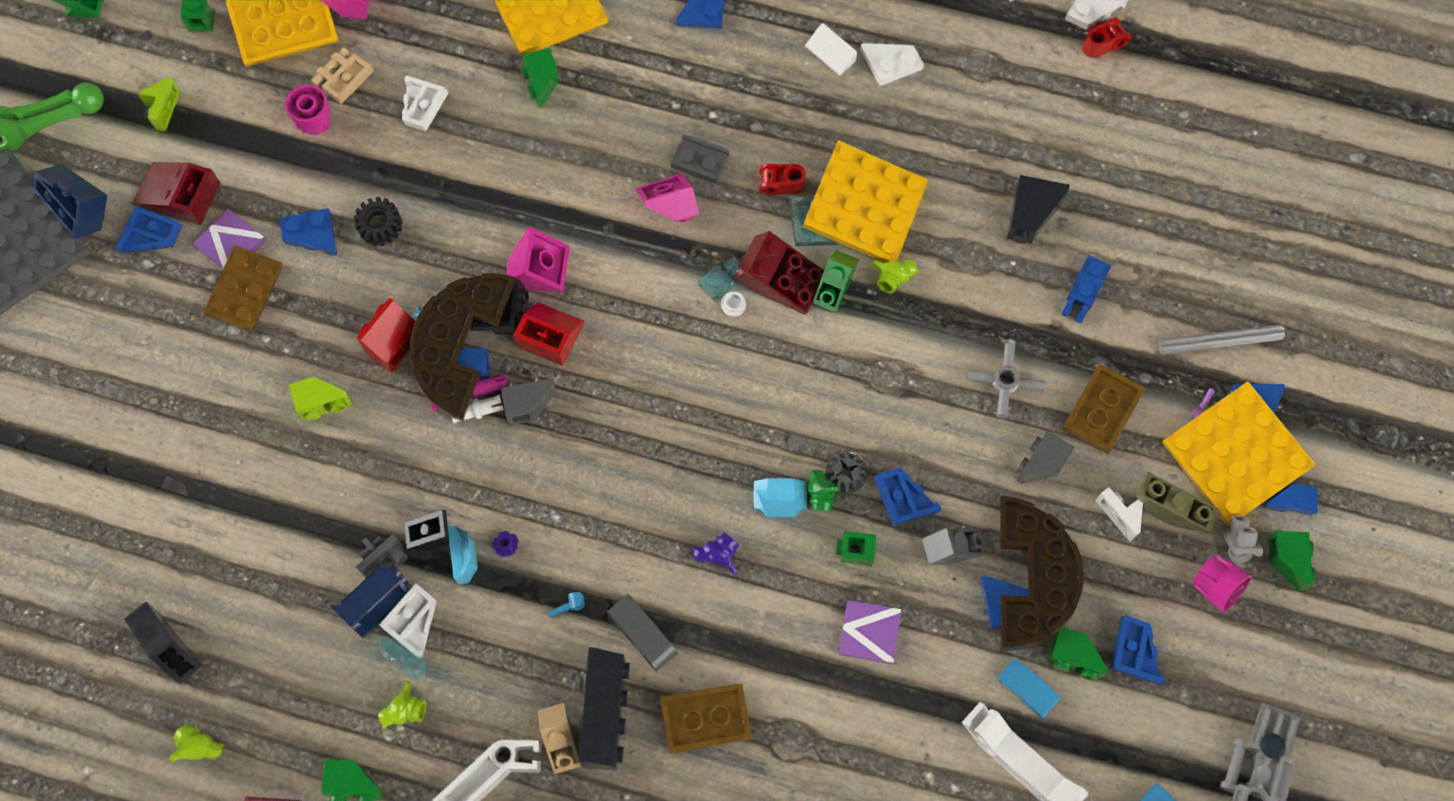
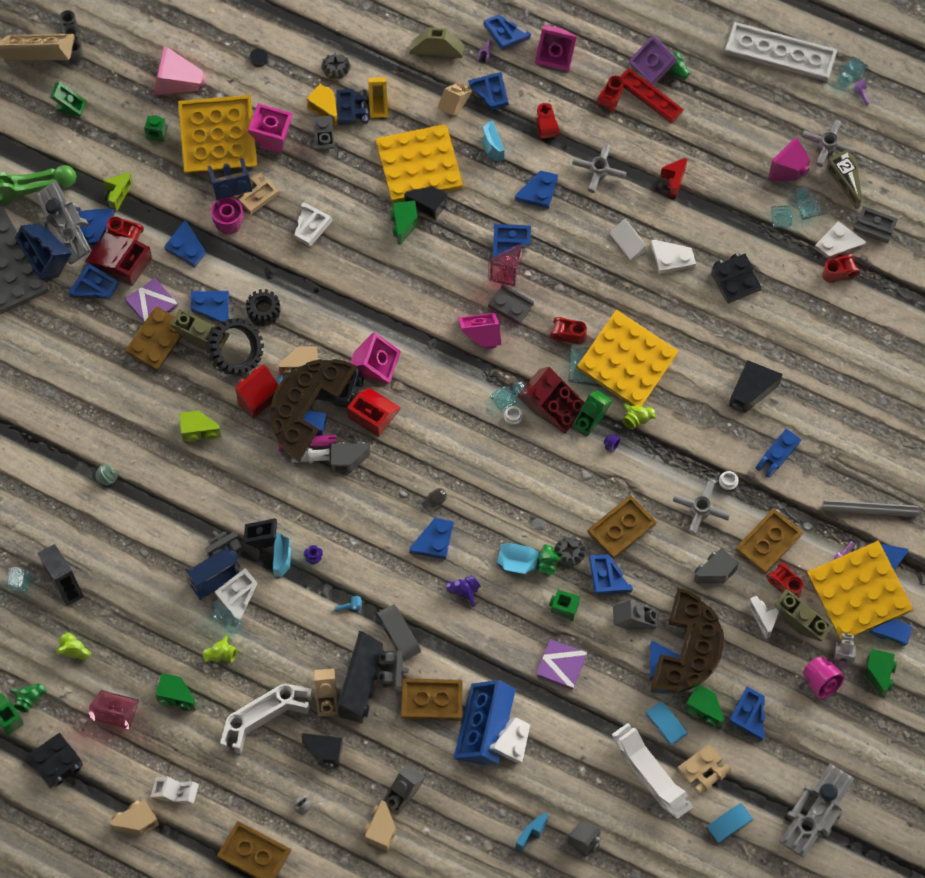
camera: 10 degrees right, 5 degrees down
none -> clear light blue slope [6,566,31,591]
none -> light grey piece [35,180,91,265]
none -> blue wing [78,208,115,246]
none -> sand green piece [95,464,118,485]
none -> red piece [107,216,144,241]
none -> blue wing [164,221,206,267]
none -> olive slope [170,309,230,350]
none -> black tyre [206,318,264,375]
none -> dark blue window [207,158,252,200]
none -> tan slope [279,347,318,376]
none -> dark grey hips [377,650,409,688]
none -> black slope [404,186,447,220]
none -> blue wing [409,518,454,559]
none -> clear smoke cylinder [422,488,447,509]
none -> blue slope [454,680,516,766]
none -> clear pink slope [488,244,522,287]
none -> white wing [489,717,530,763]
none -> blue wing [493,224,531,260]
none -> pearl gold plate [587,495,657,560]
none -> dark purple plate [604,433,621,452]
none -> tan plate [678,744,731,794]
none -> black plate [711,253,762,303]
none -> white plate [719,471,739,490]
none -> red piece [766,562,803,598]

